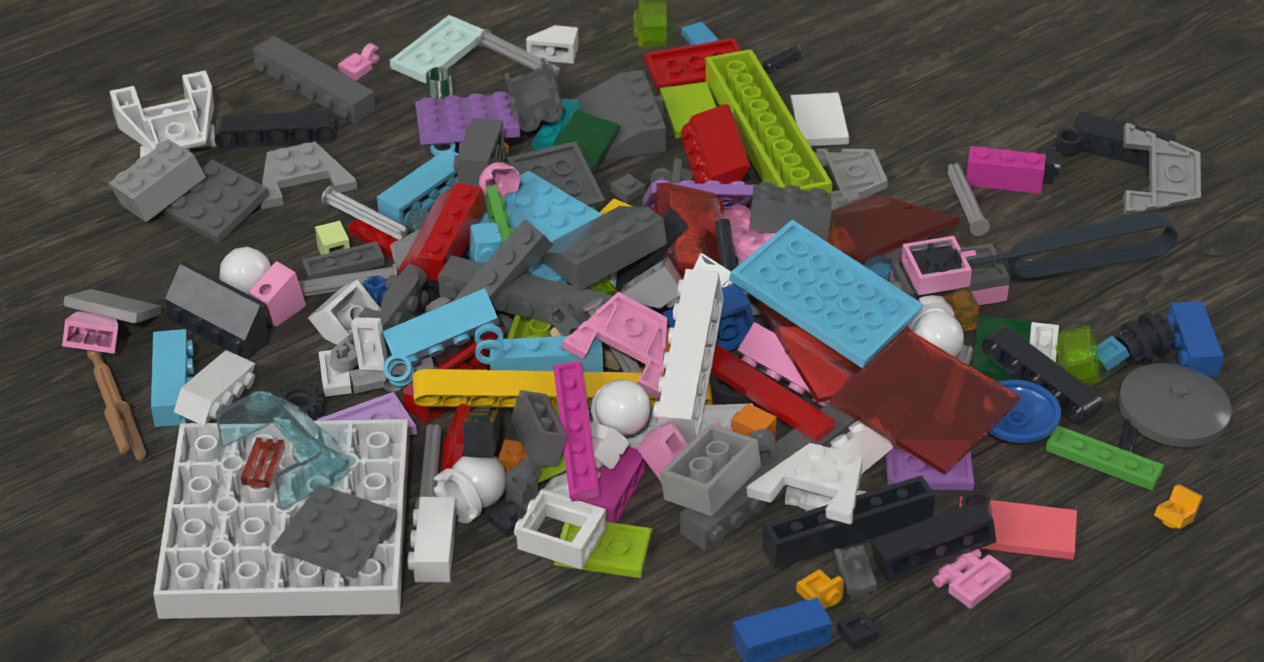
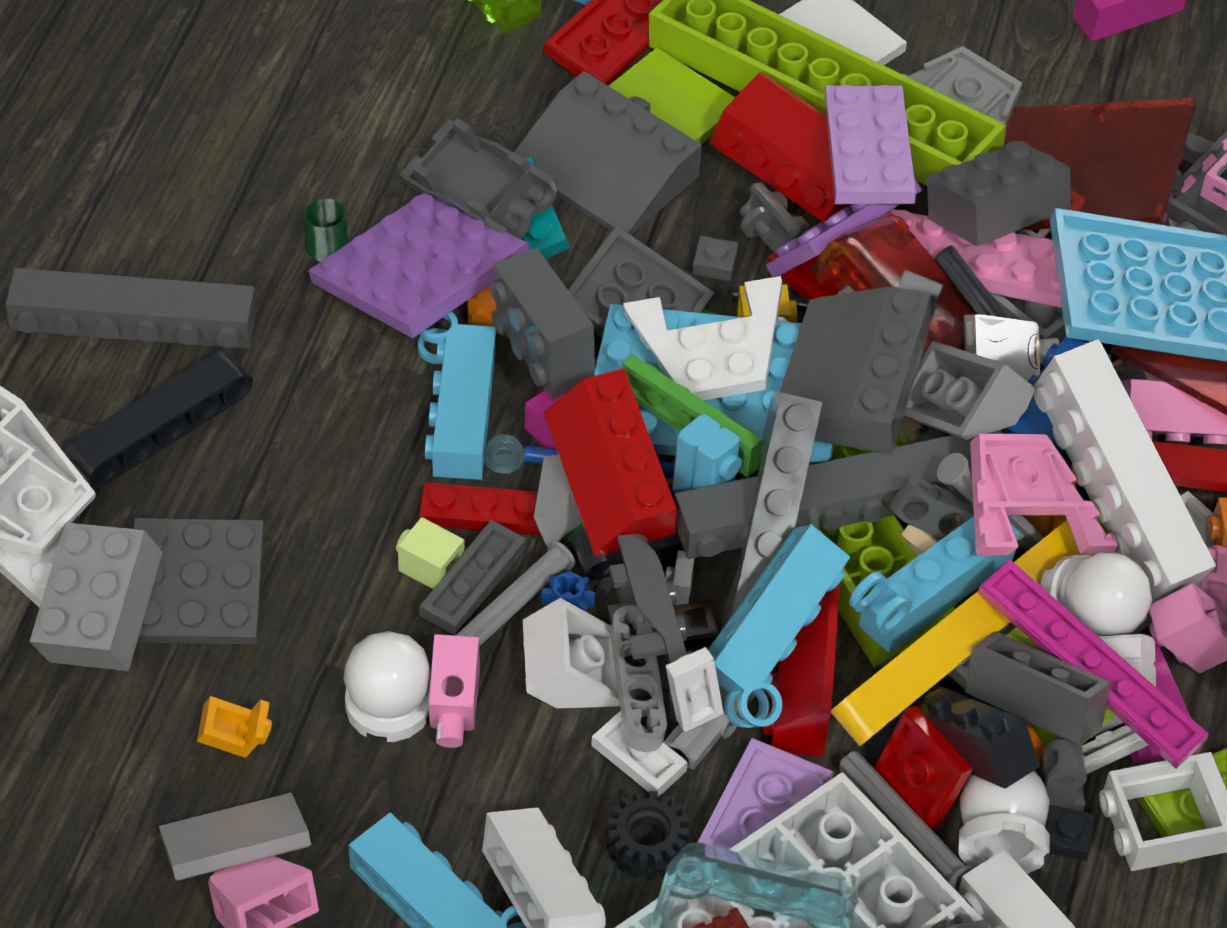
camera: 40 degrees left, 10 degrees up
slope [165,261,269,360] -> none
light grey wing [260,142,357,209] -> none
light grey axle [321,186,408,240] -> none
bright pink plate [338,43,379,81] -> none
light aqua plate [390,15,483,84] -> none
light grey axle [478,29,560,78] -> none
bright pink hair [479,162,520,200] -> none
white slope [526,26,578,63] -> none
dark green tile [554,110,621,175] -> none
light grey axle [947,163,990,236] -> none
none -> light orange bracket [197,696,272,758]
none -> white wing [623,276,782,401]
none -> lavender plate [824,85,916,204]

